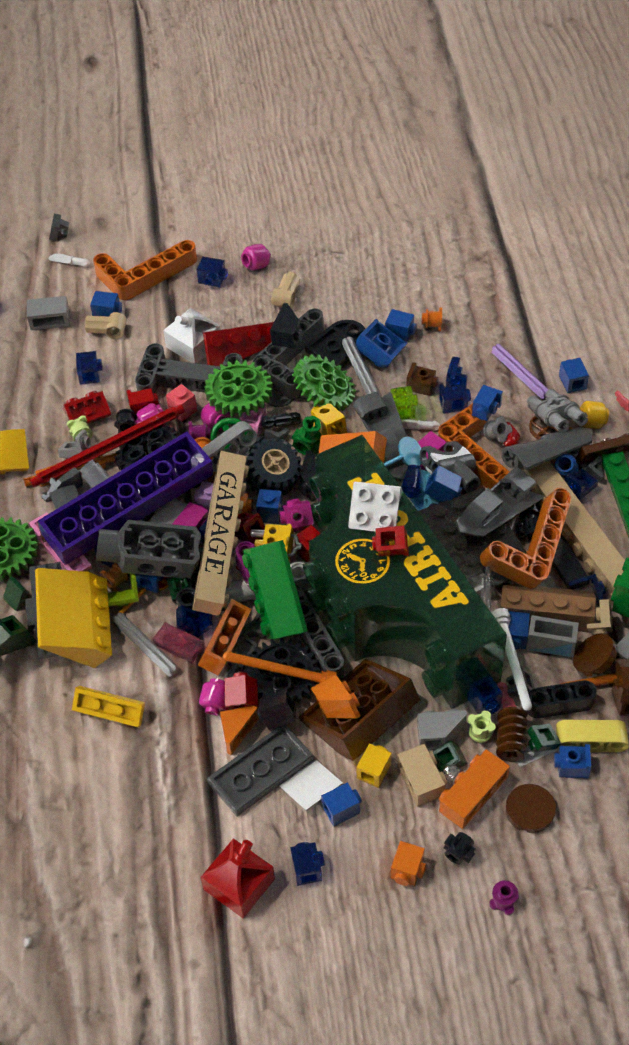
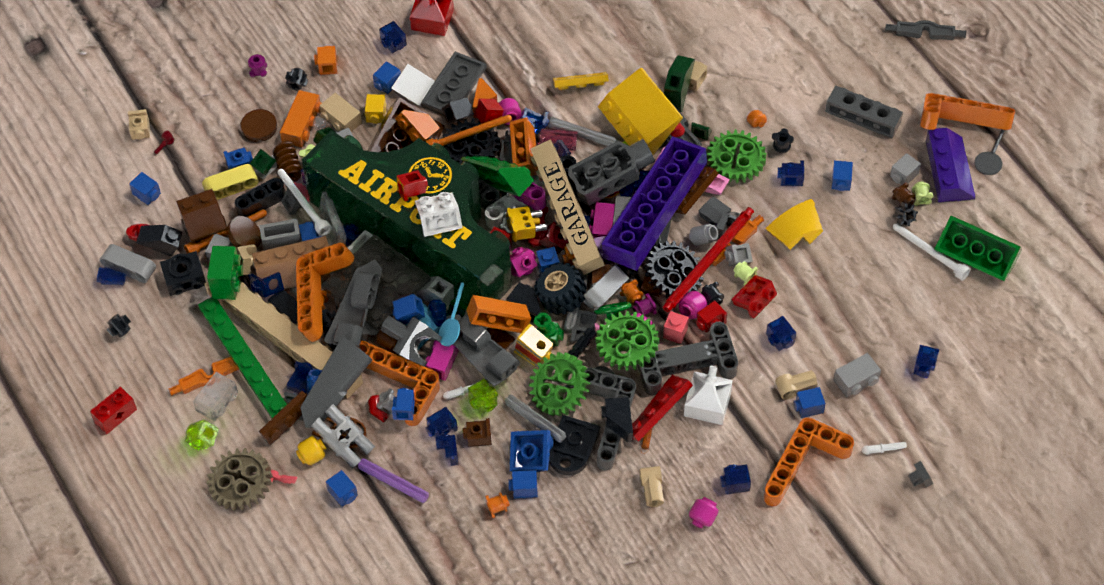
camera: 155 degrees right, 5 degrees up
none -> clear blue bracket [520,107,549,134]

